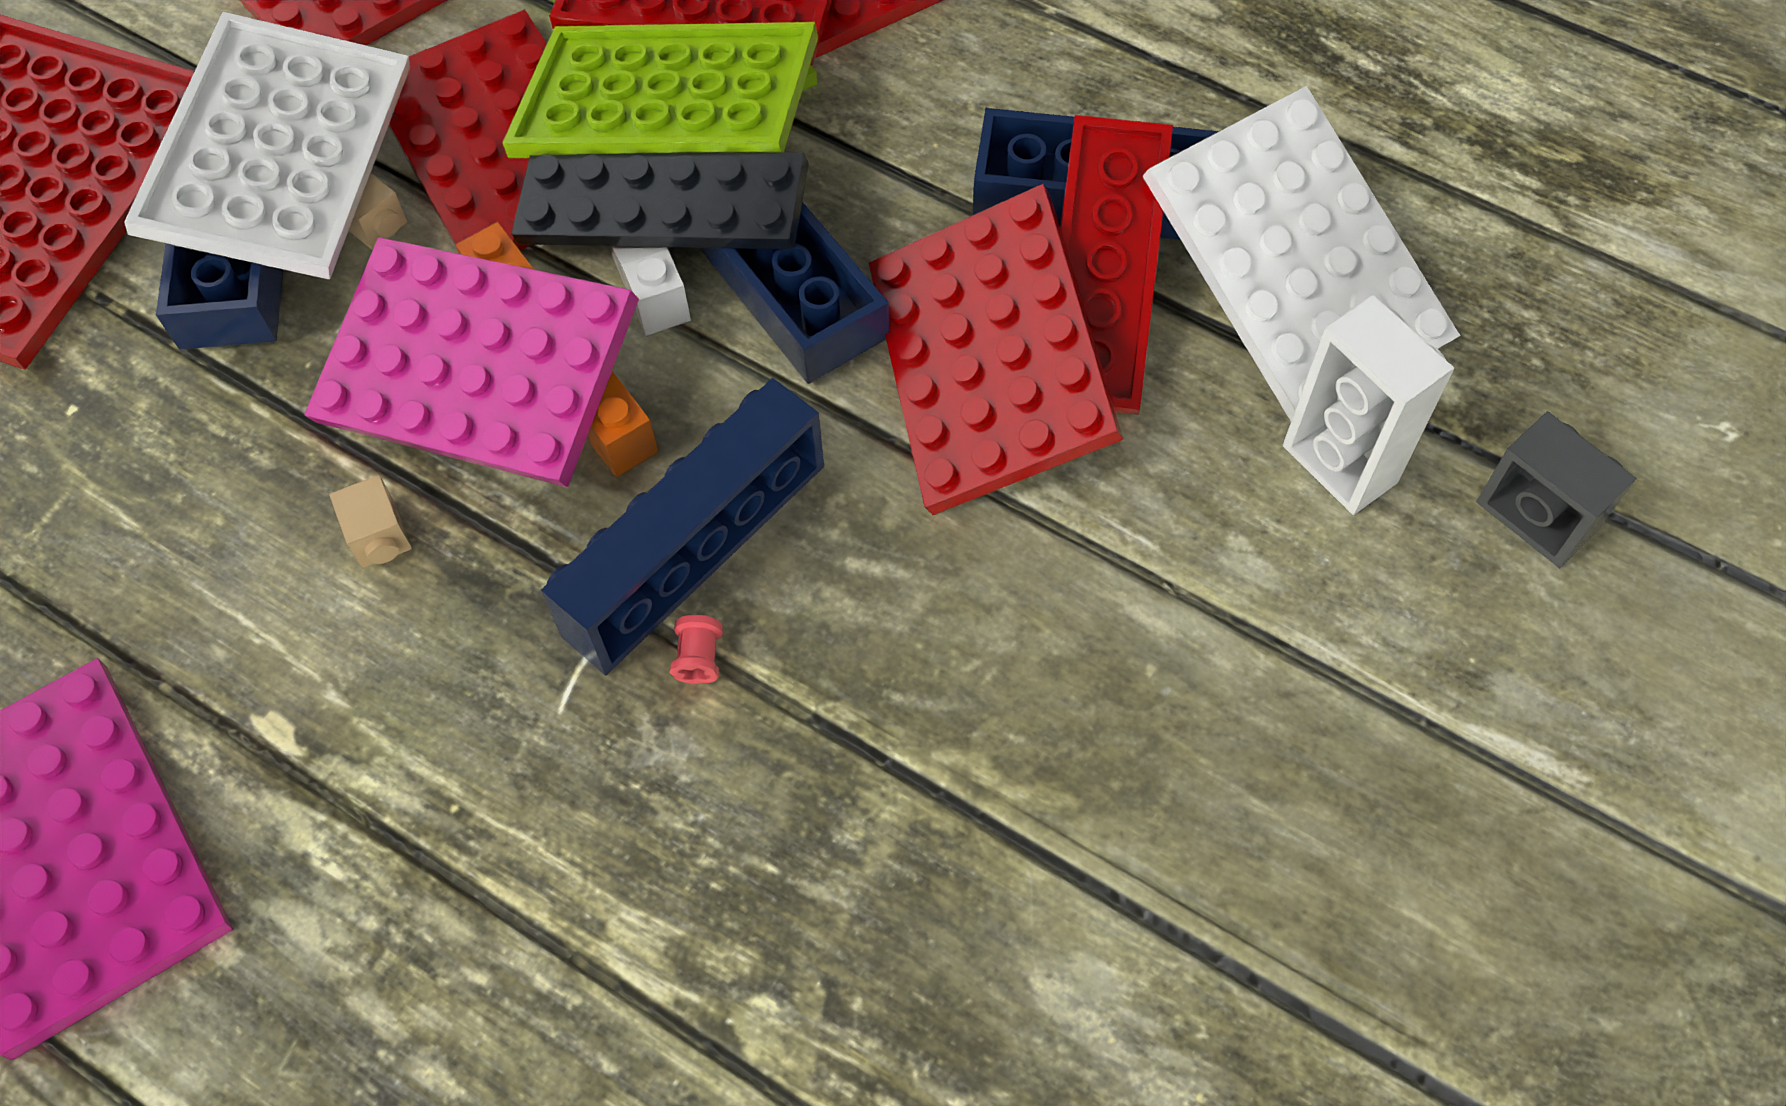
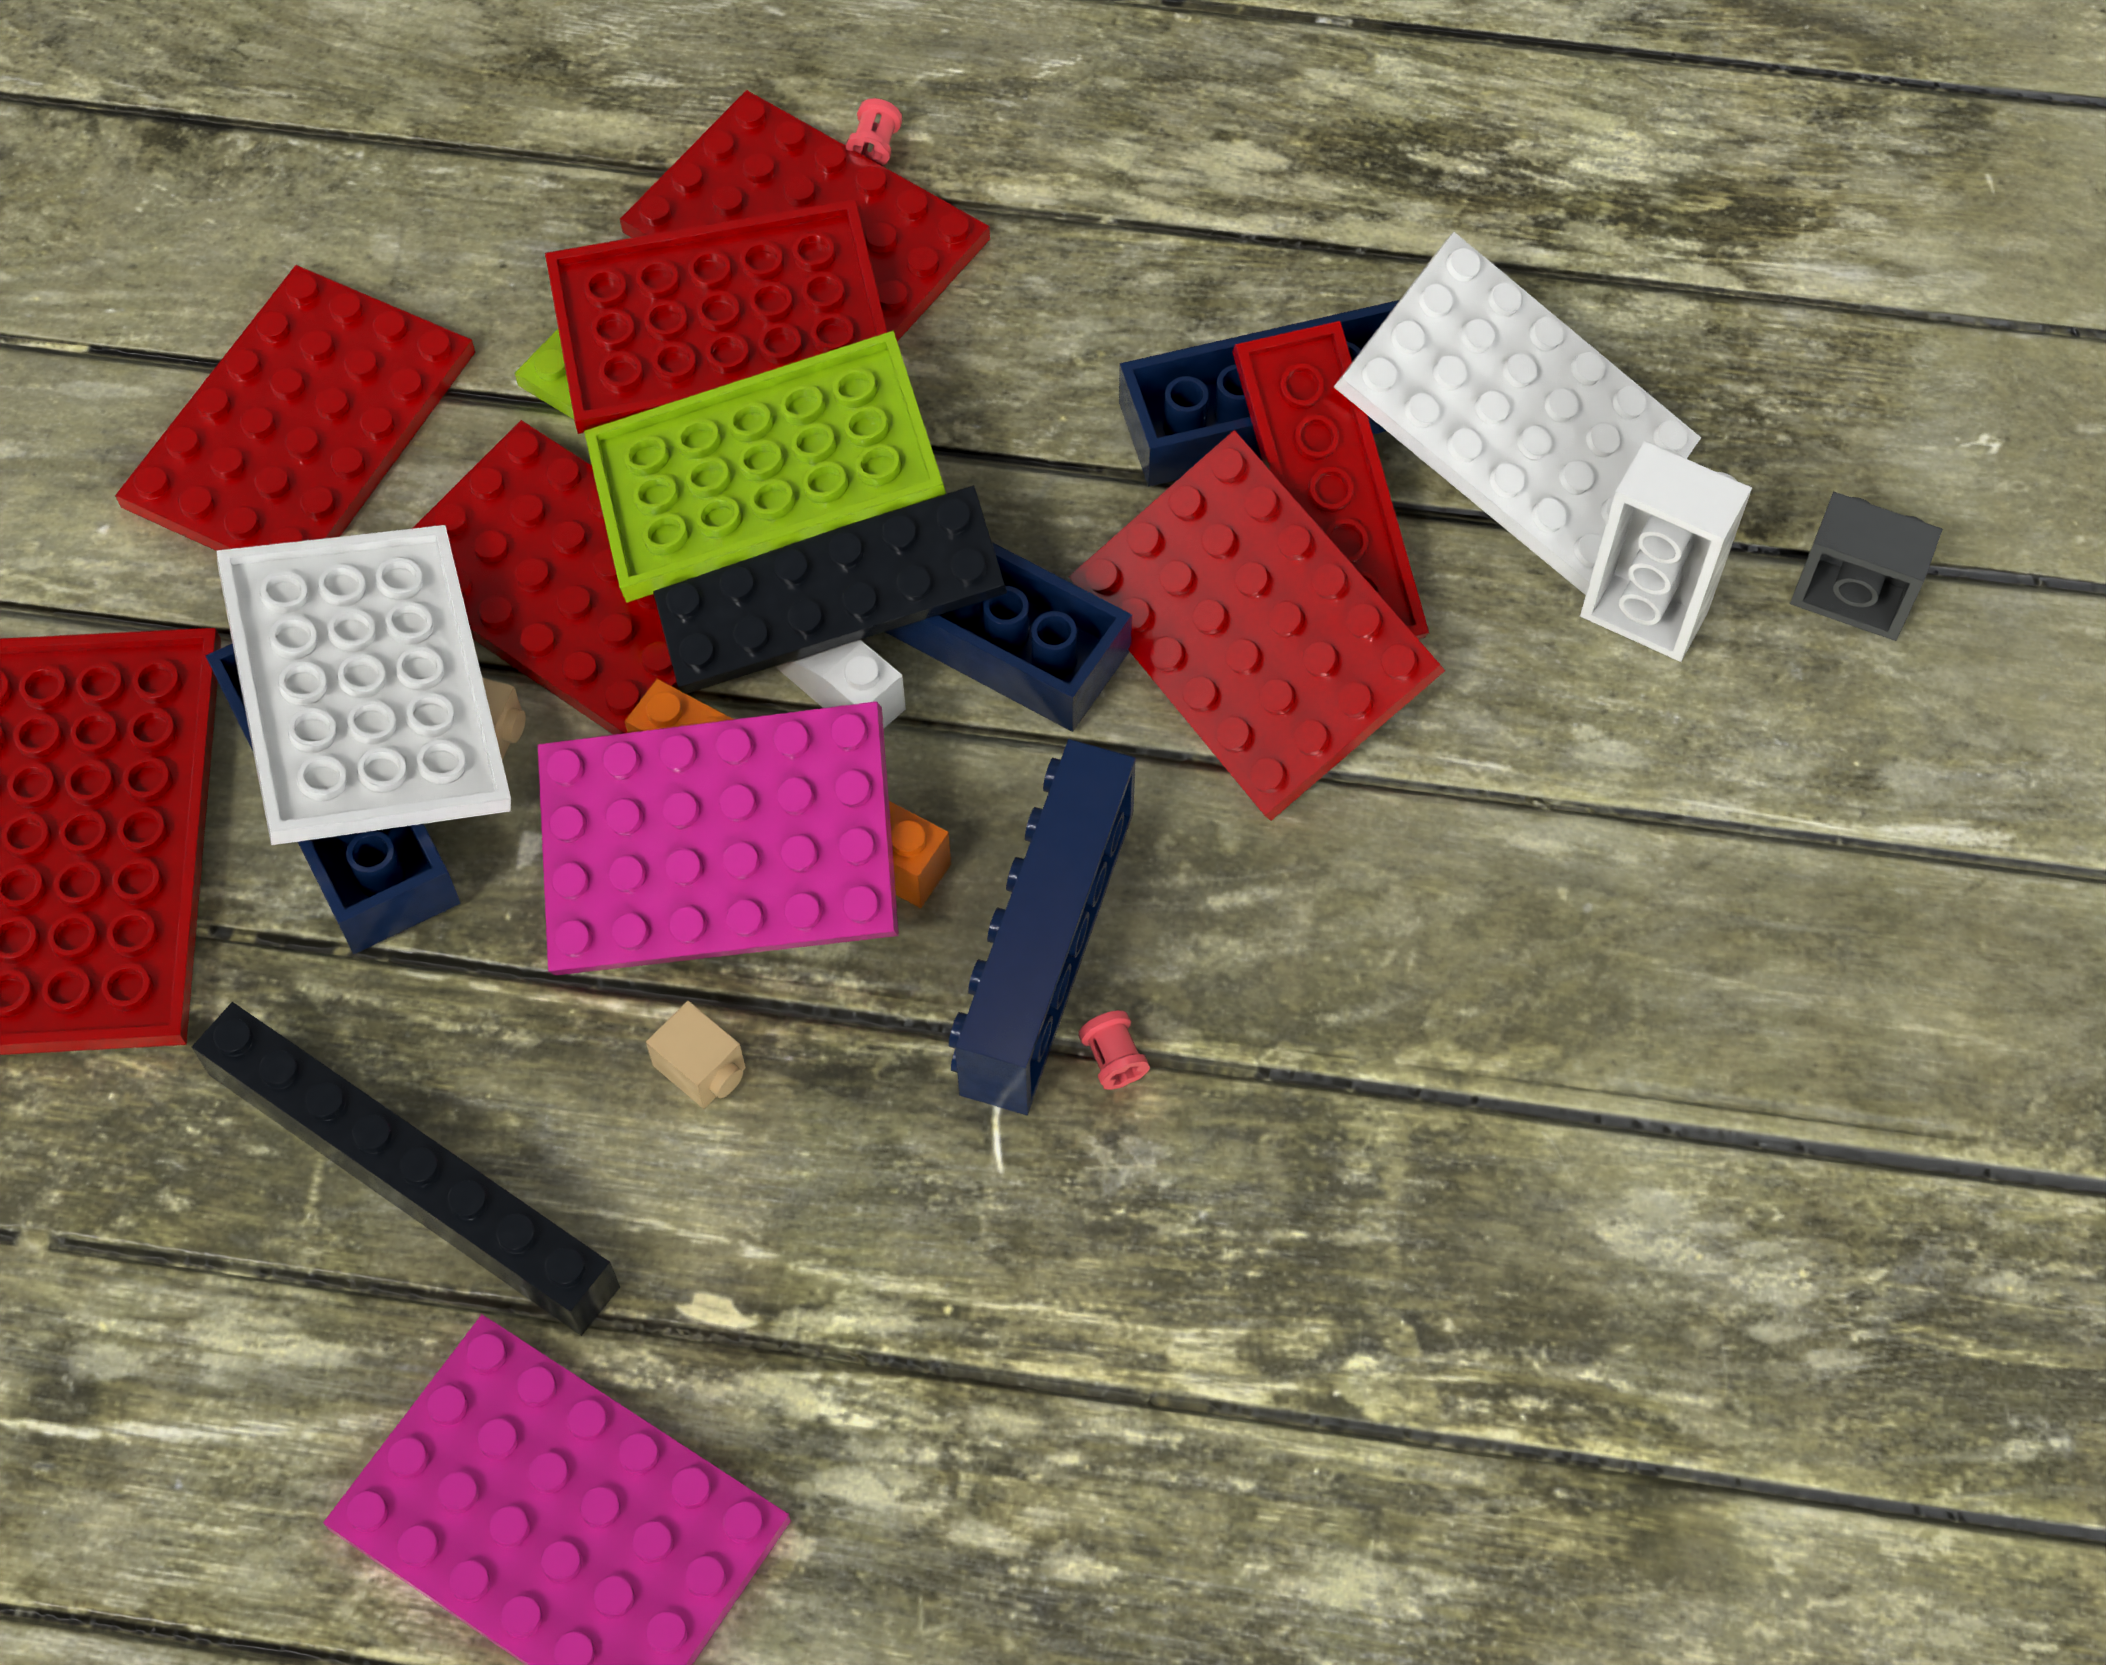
camera: 25 degrees left, 0 degrees up
none -> black brick [192,1002,620,1336]

